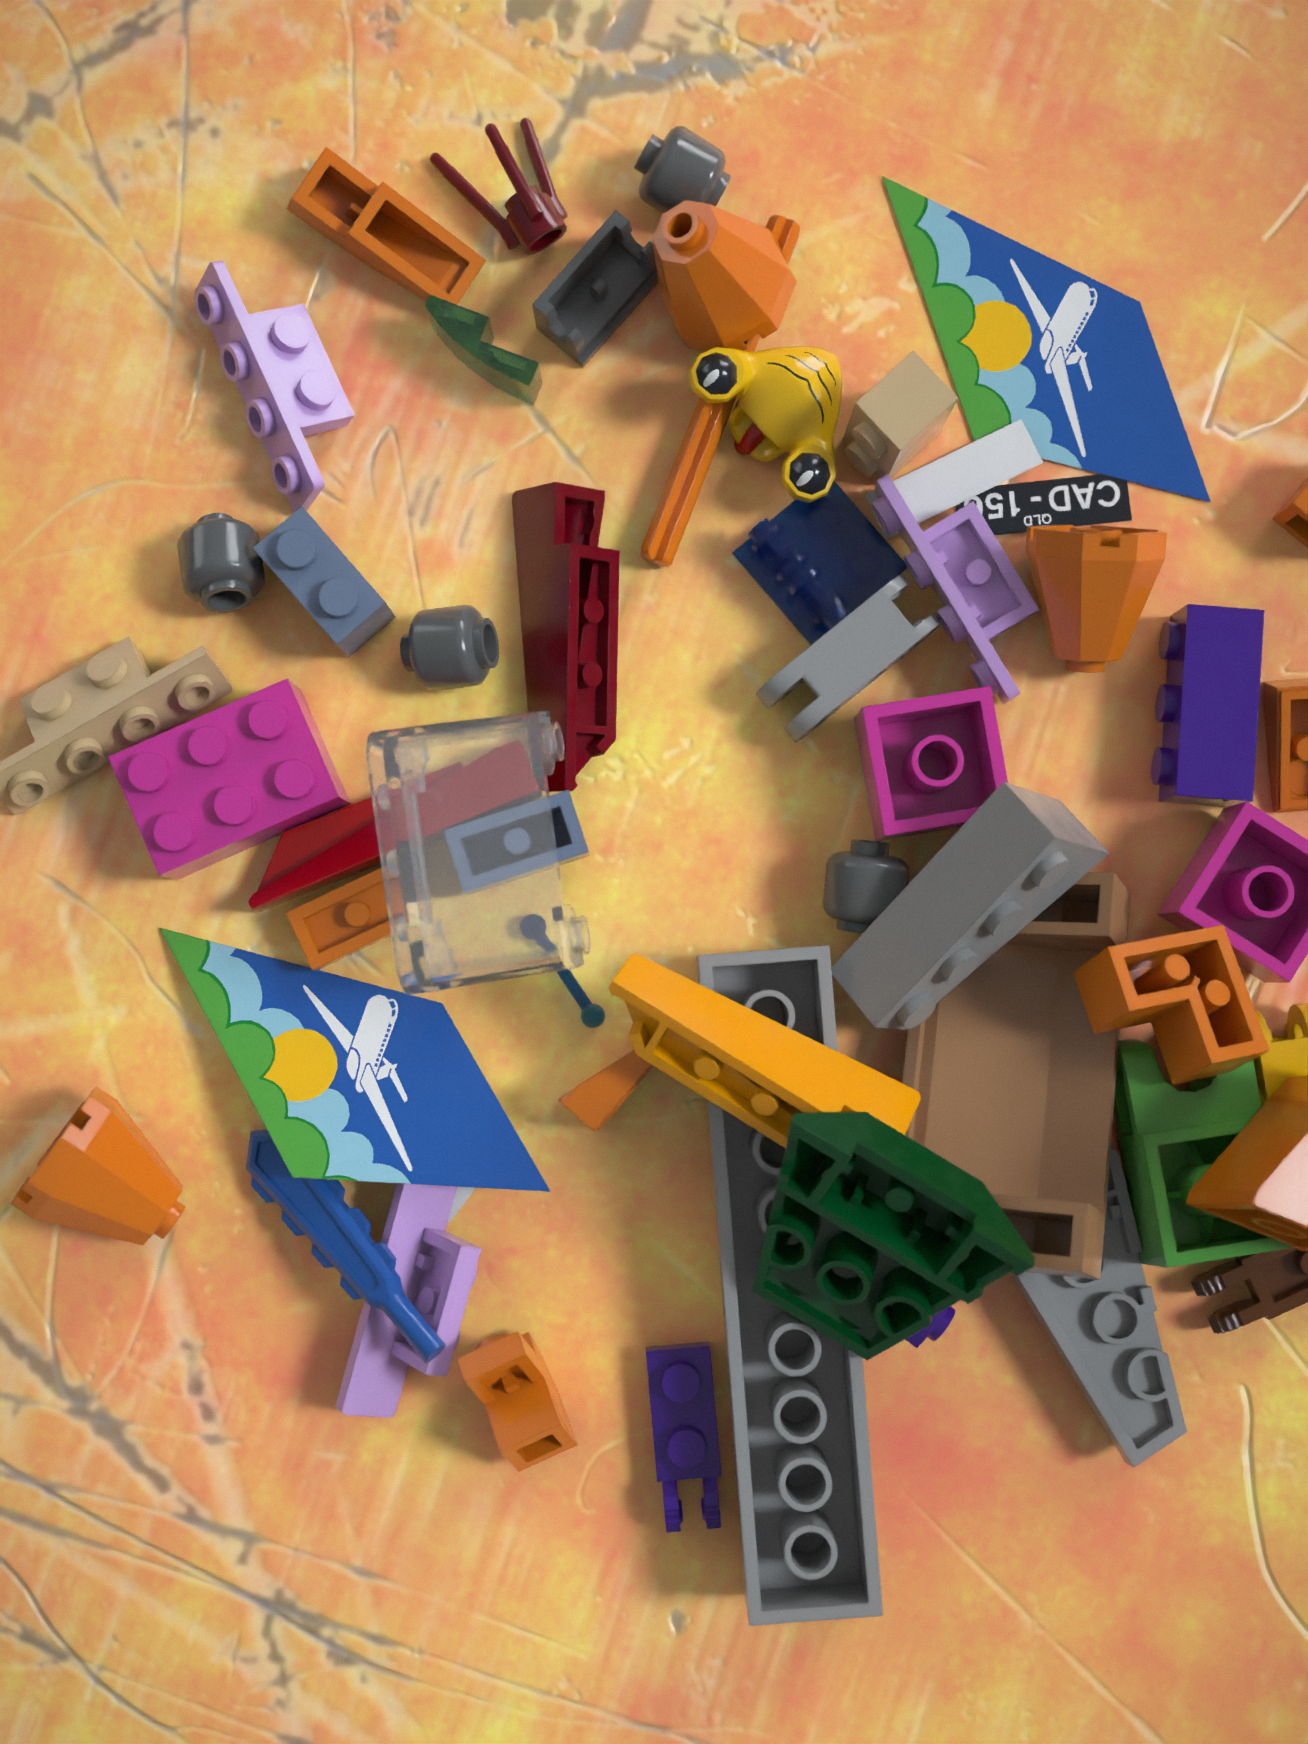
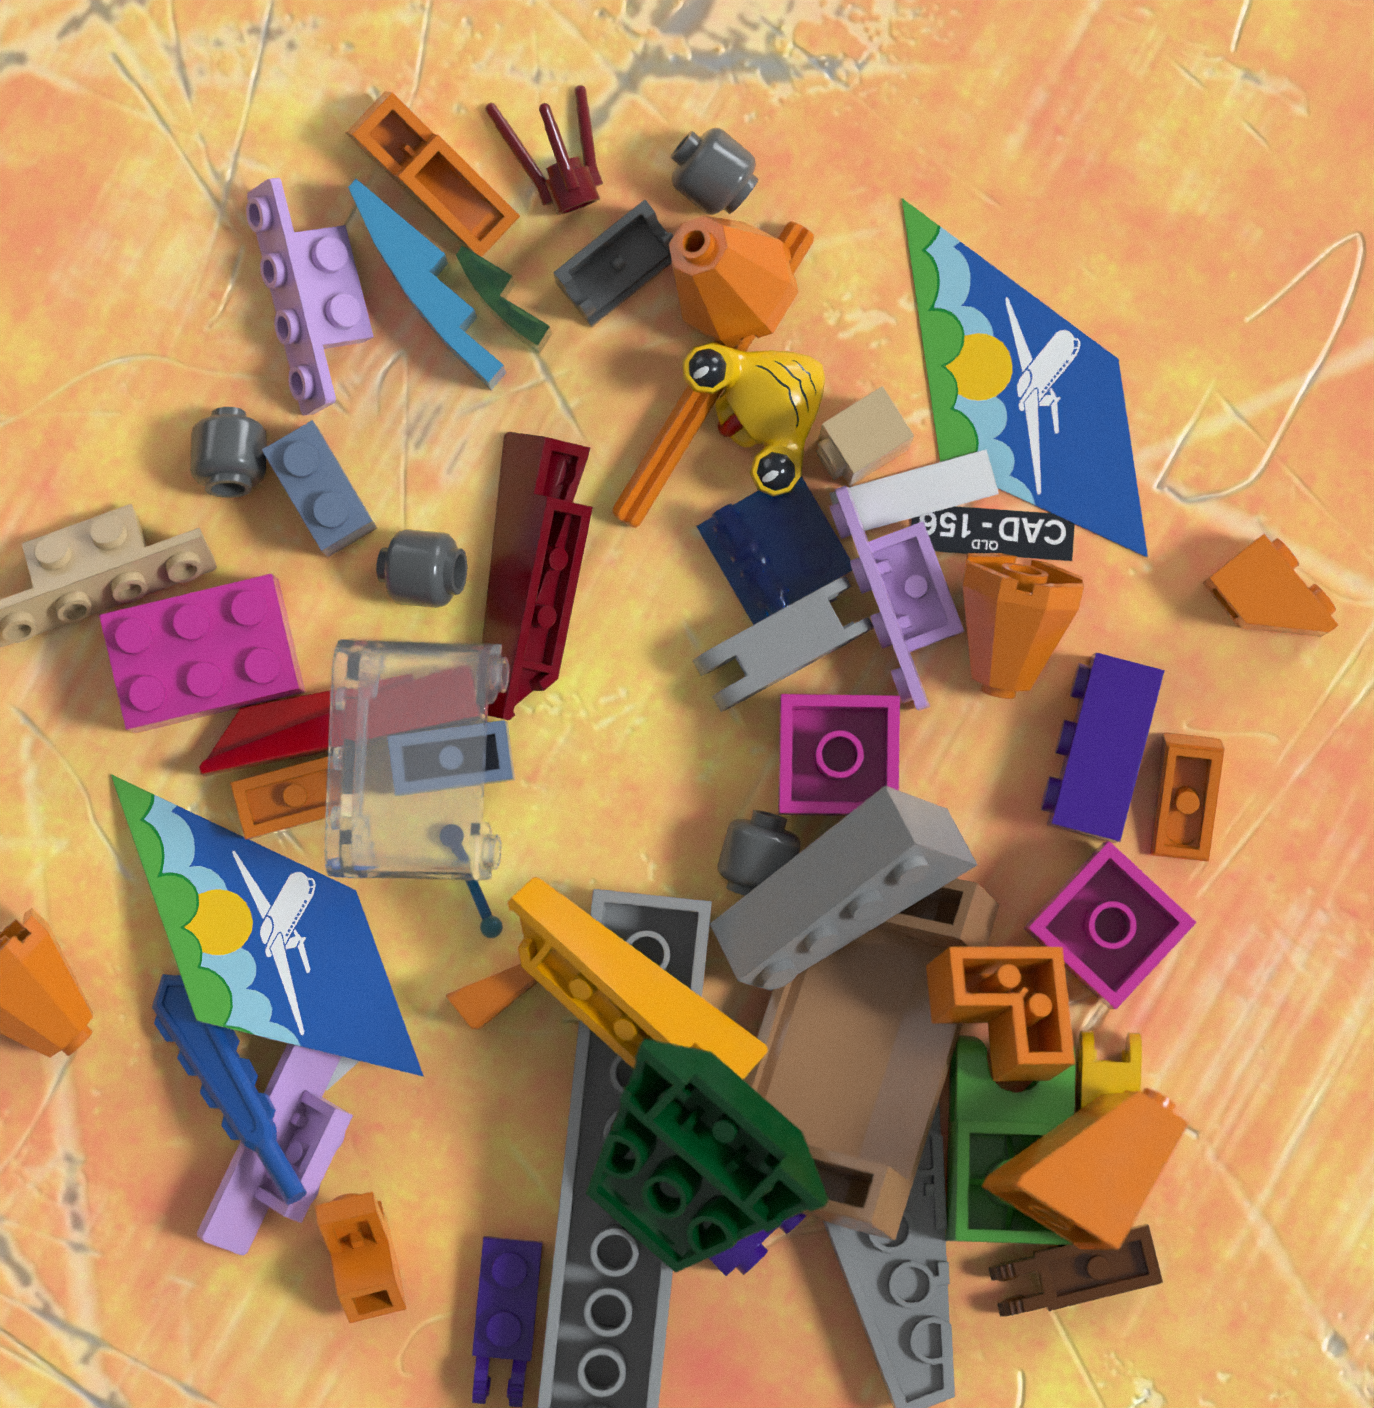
camera: 15 degrees right, 0 degrees up
none -> dark azure slope [348,179,506,390]

